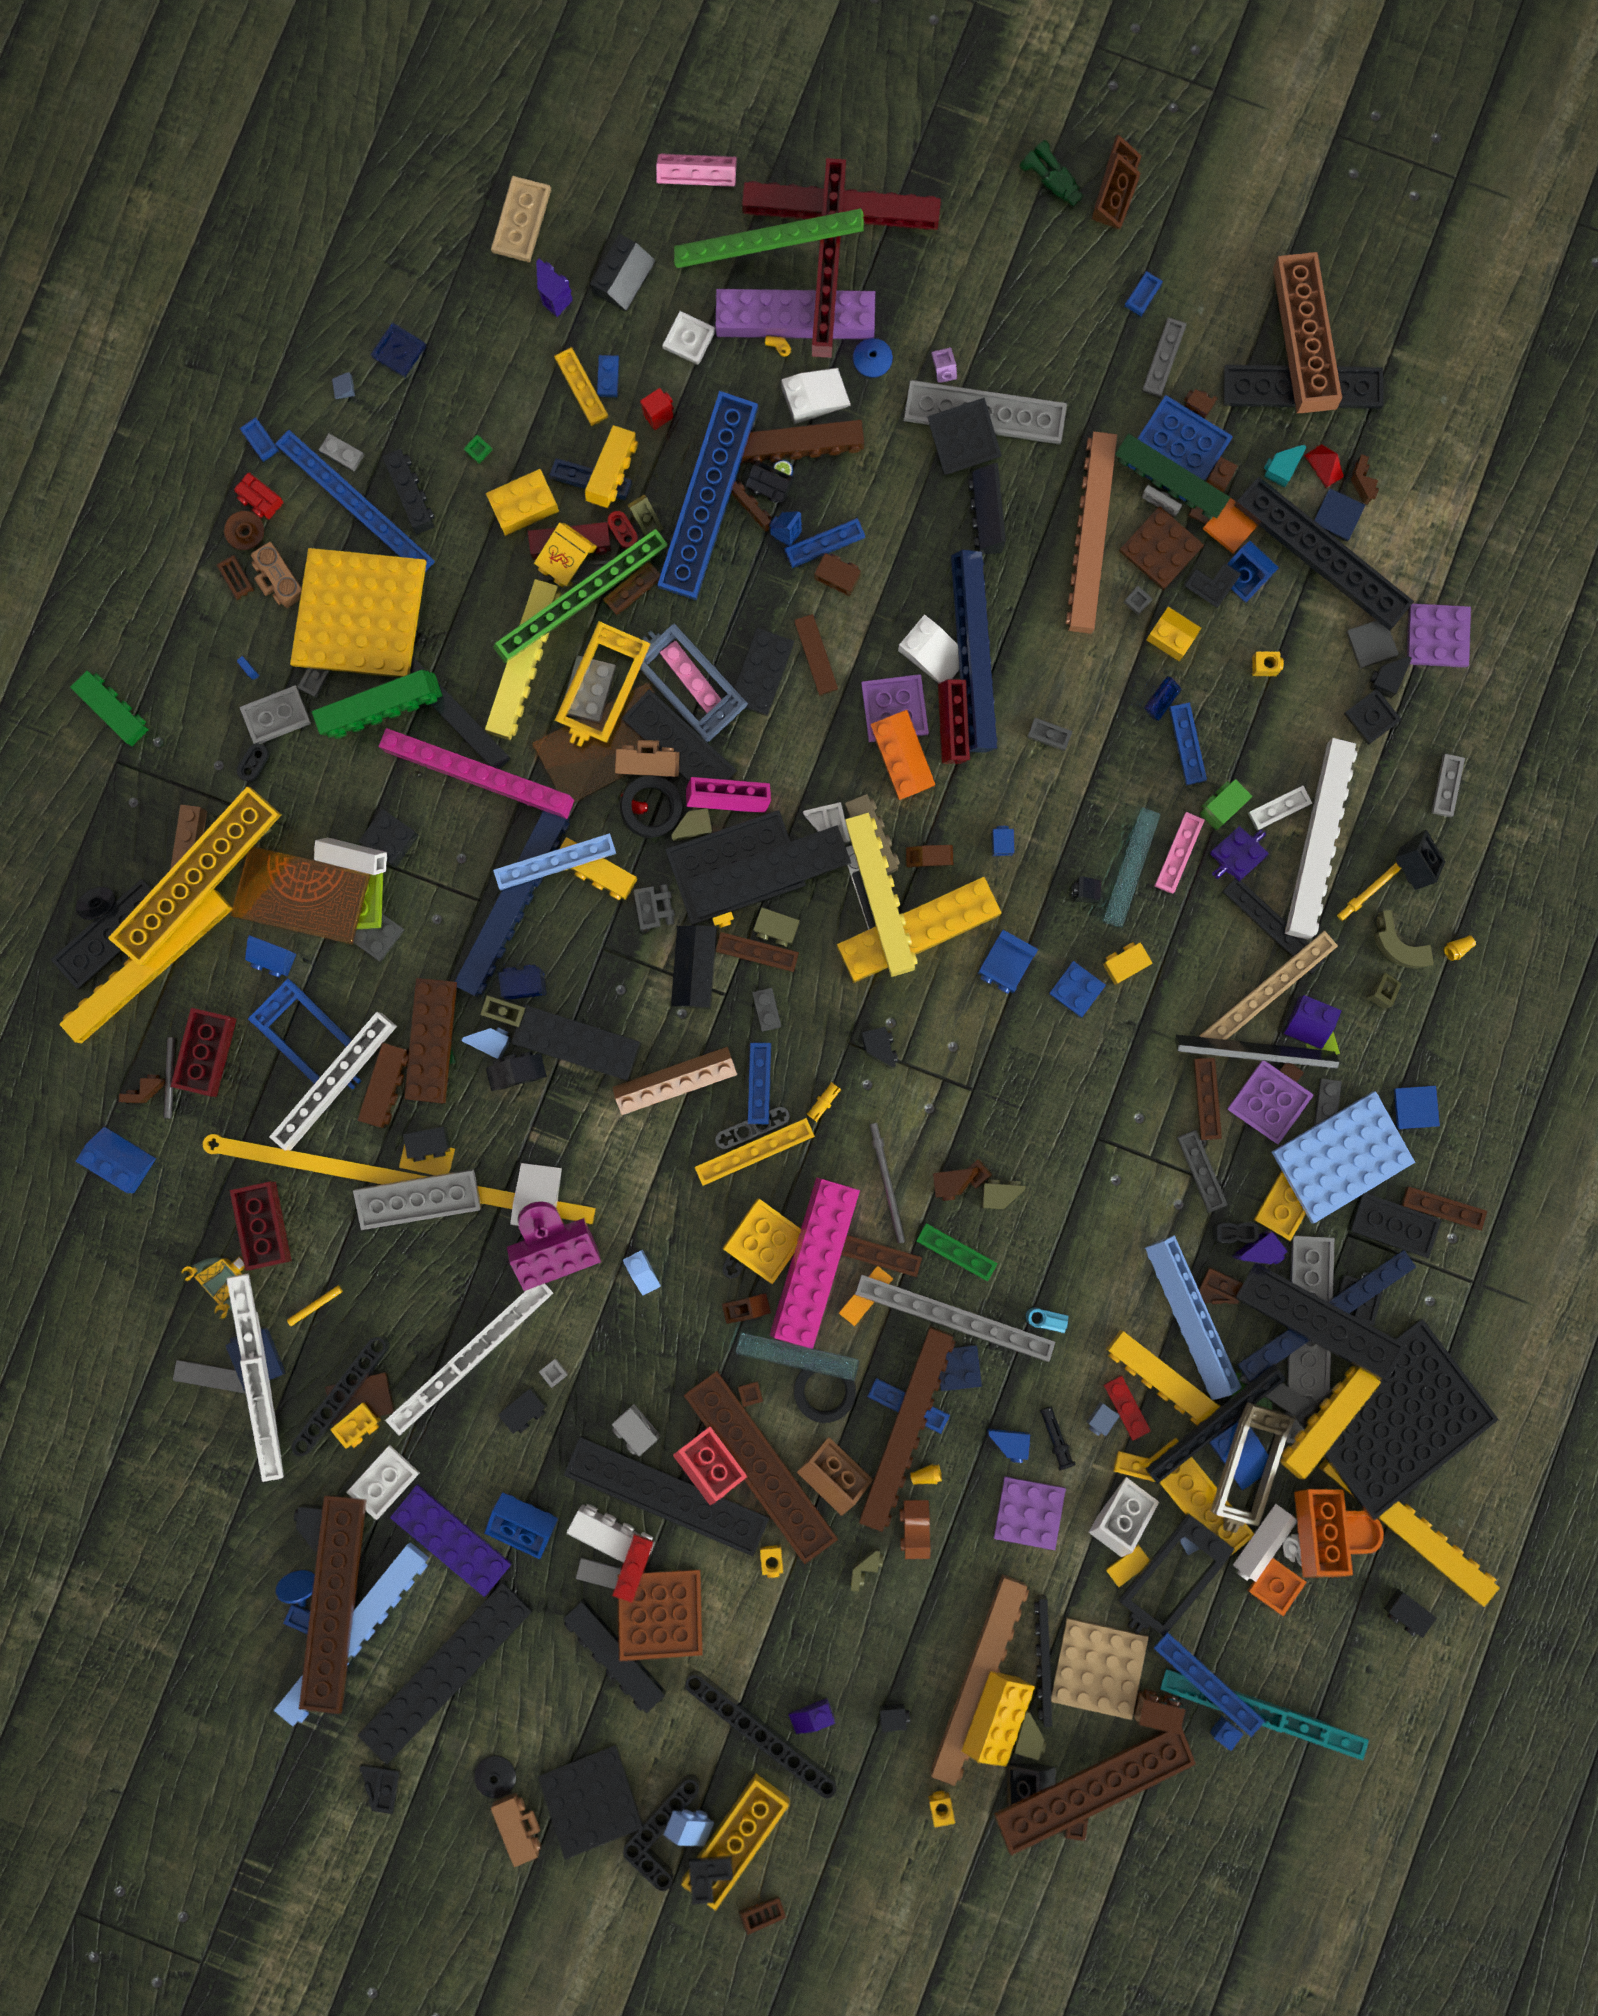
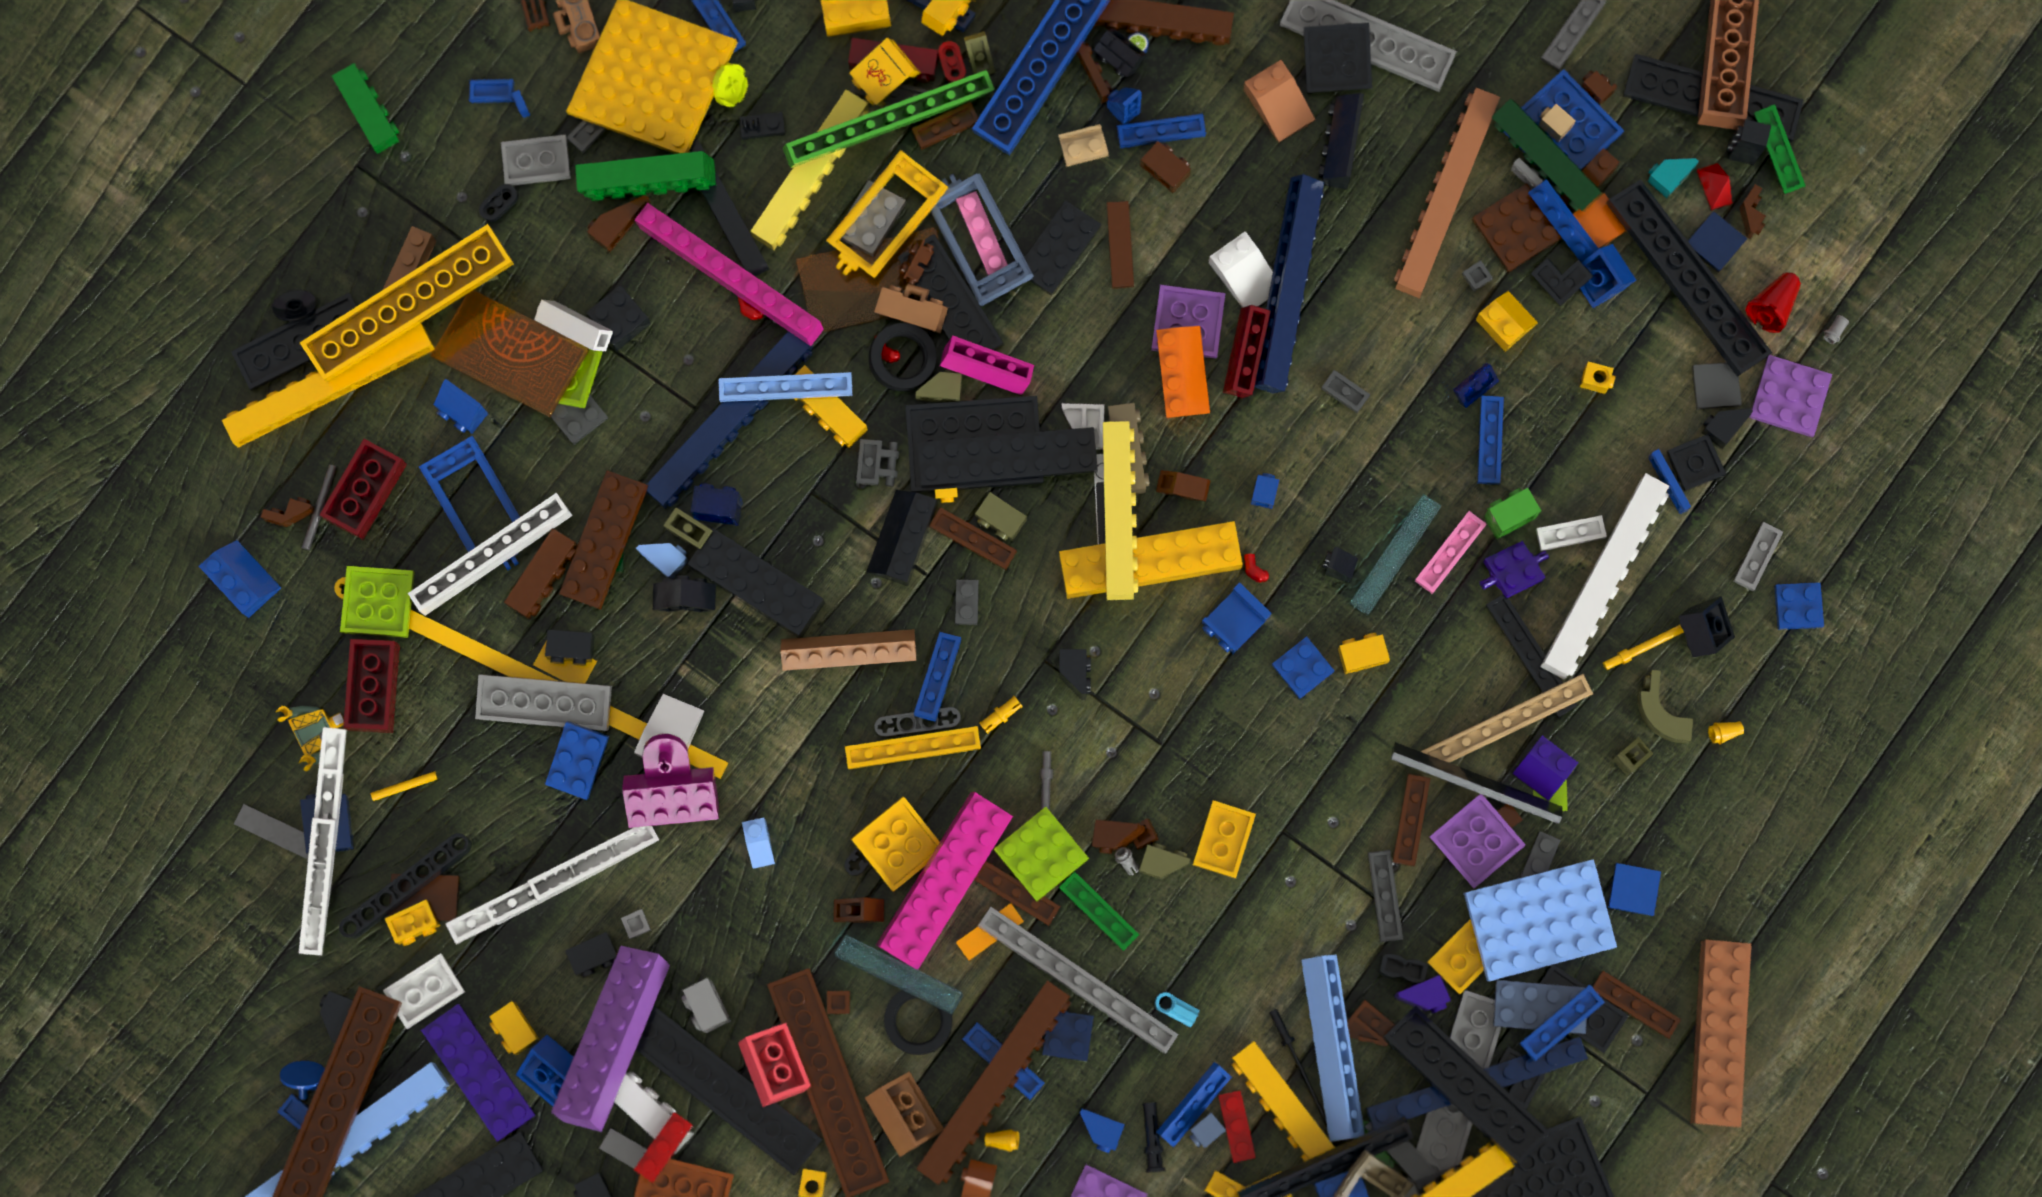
camera: 15 degrees right, 5 degrees down
none -> lime plate [340,566,415,638]
none -> blue tile [469,79,514,103]
none -> yellow brick [489,1001,540,1055]
none -> blue plate [545,721,609,800]
none -> medium lavender brick [551,946,670,1132]
none -> reddish brown slope [587,195,651,253]
none -> neon yellow tile [712,63,748,107]
none -> red arm [738,297,764,320]
none -> black plate [740,112,785,140]
none -> reddish brown hinge [898,240,934,285]
none -> lime plate [994,807,1089,902]
none -> tan plate [1058,124,1109,167]
none -> light grey pin [1115,847,1140,875]
none -> blue plate [1156,1062,1232,1147]
none -> yellow plate [1193,800,1256,879]
none -> nougat slope [1243,60,1315,143]
none -> red arm [1244,554,1269,583]
none -> black sword [1269,1009,1327,1127]
none -> sand blue plate [1493,980,1586,1034]
none -> blue plate [1519,985,1605,1061]
none -> blue plate [1528,179,1599,262]
none -> tan brick [1539,104,1576,142]
none -> blue tile [1648,449,1691,514]
none -> nougat brick [1690,940,1751,1128]
none -> black brick [1726,119,1771,165]
none -> red cone [1745,273,1801,333]
none -> green plate [1753,104,1806,194]
none -> blue plate [1774,583,1824,630]
none -> light grey pin [1823,315,1849,344]

